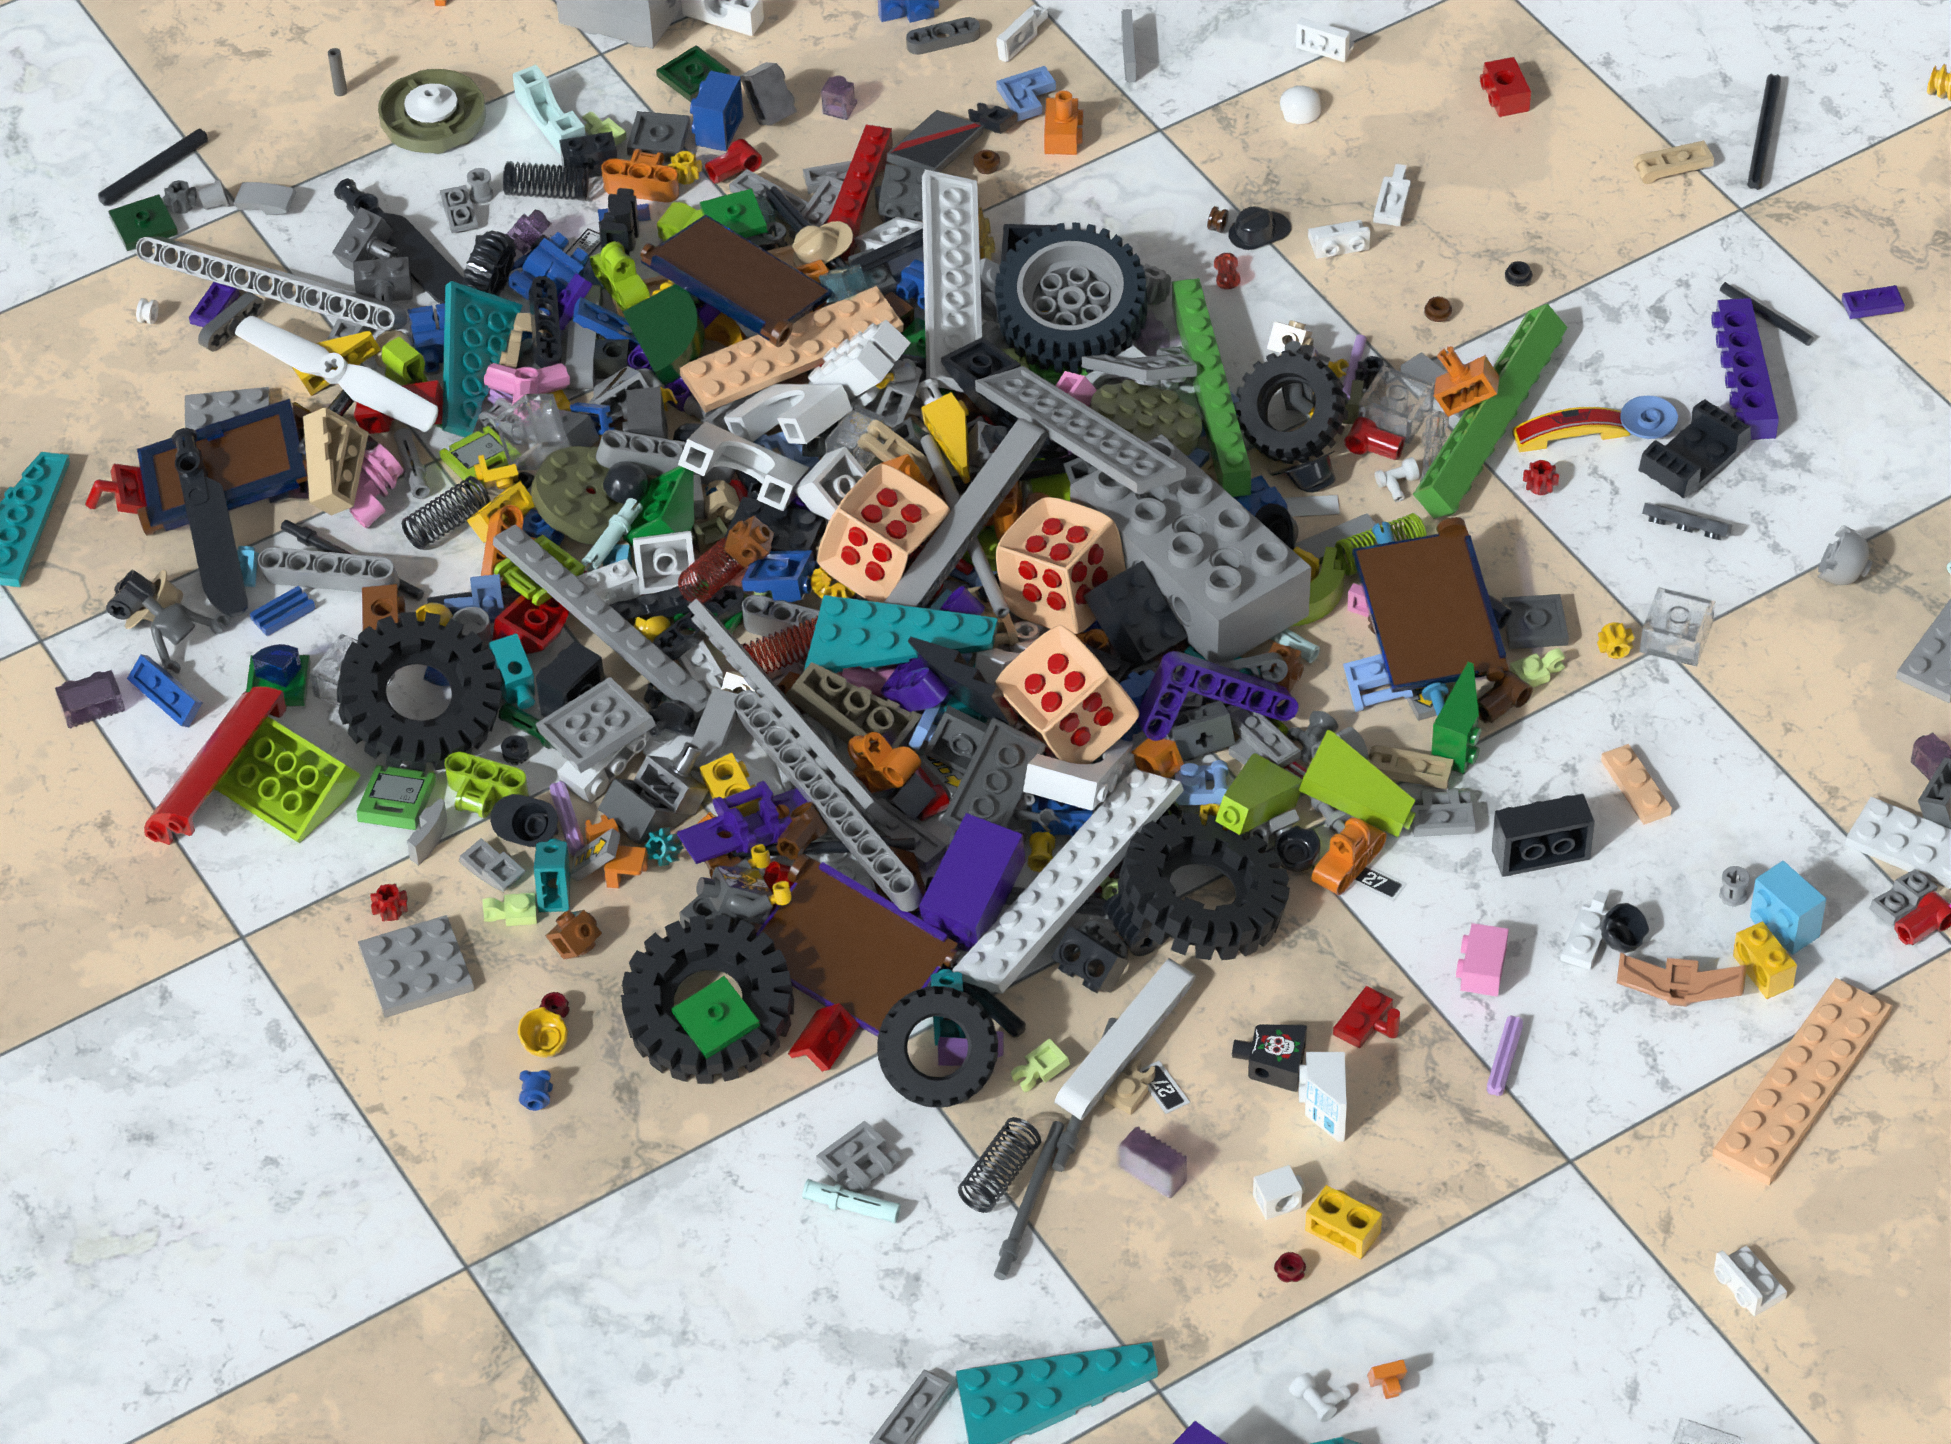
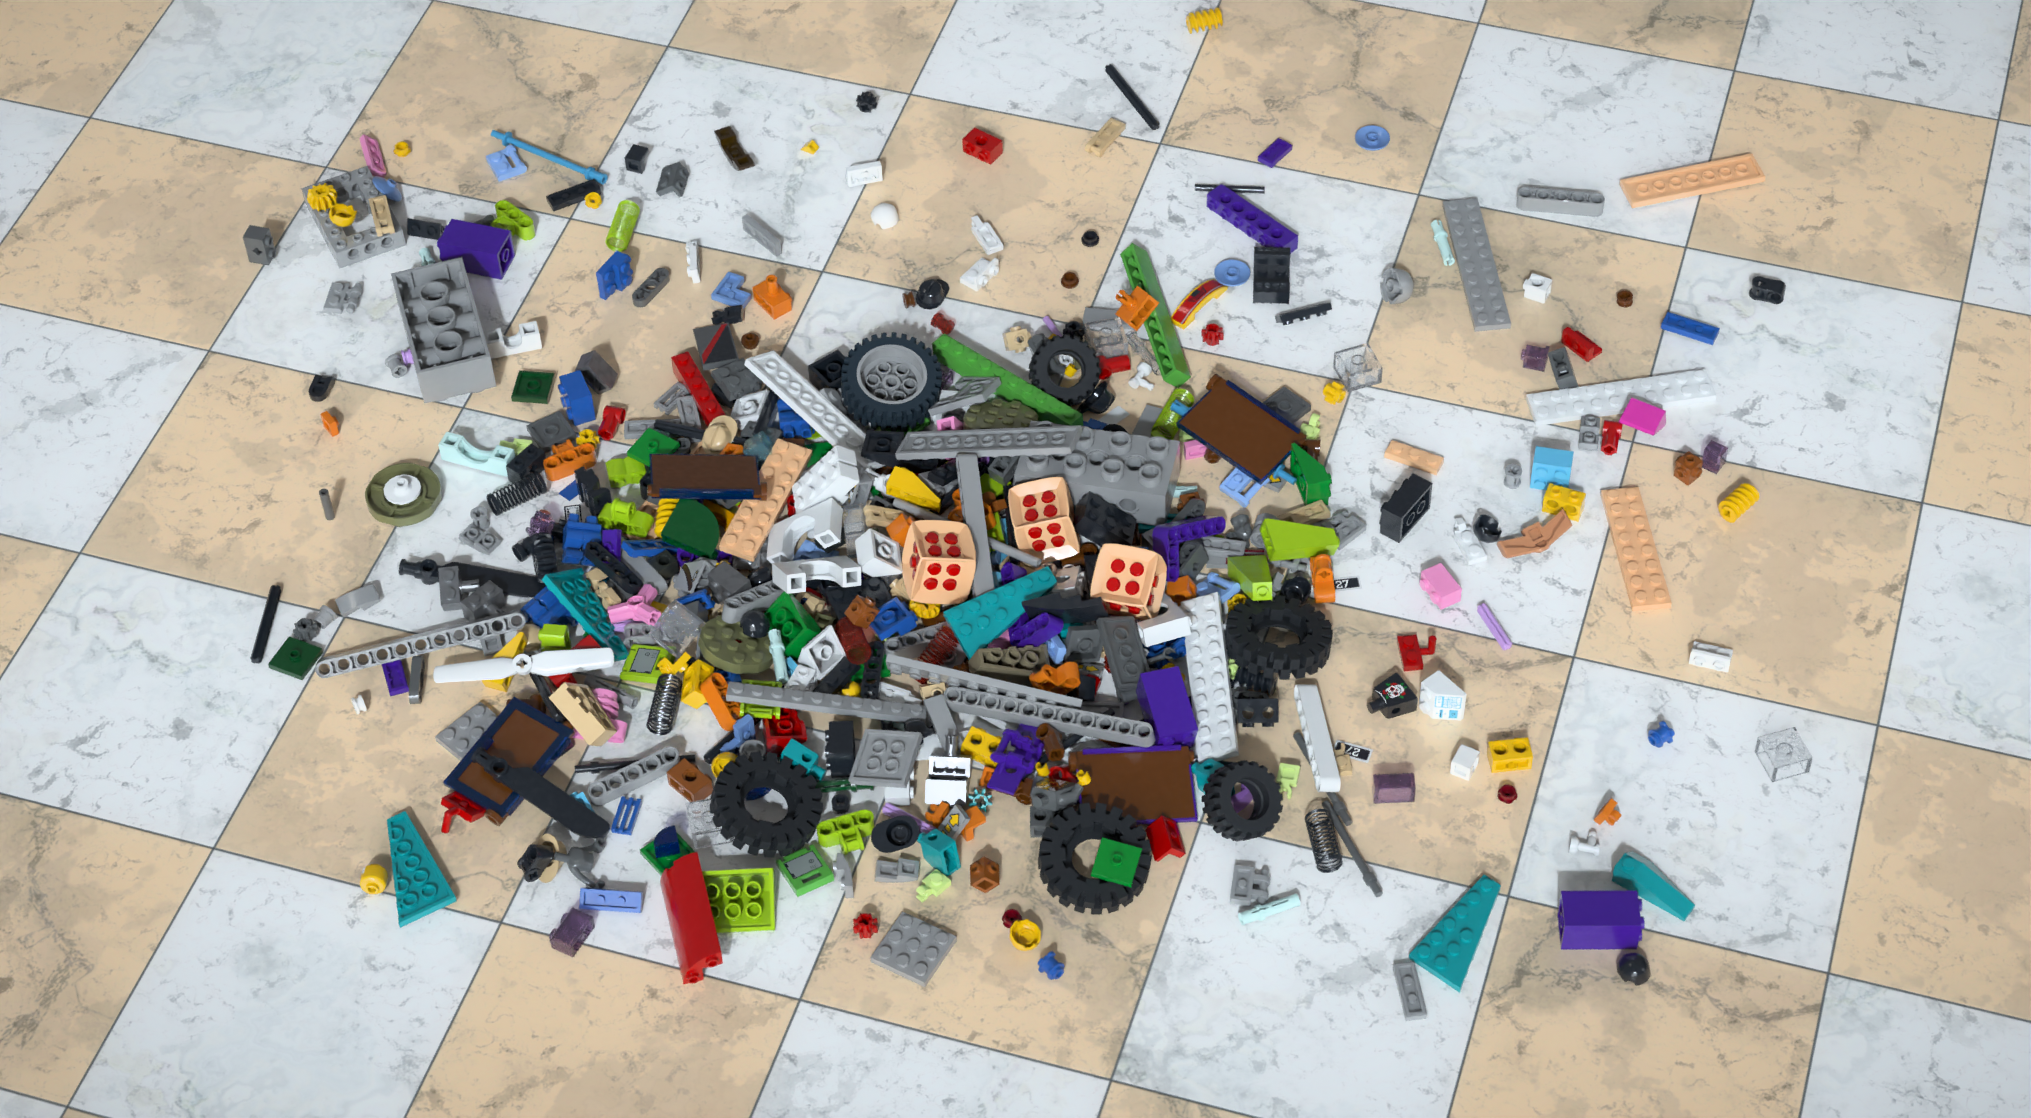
camera: 40 degrees left, 0 degrees up
clear purple brick [821,76,857,120] -> none
none -> blue brick [1648,721,1675,748]

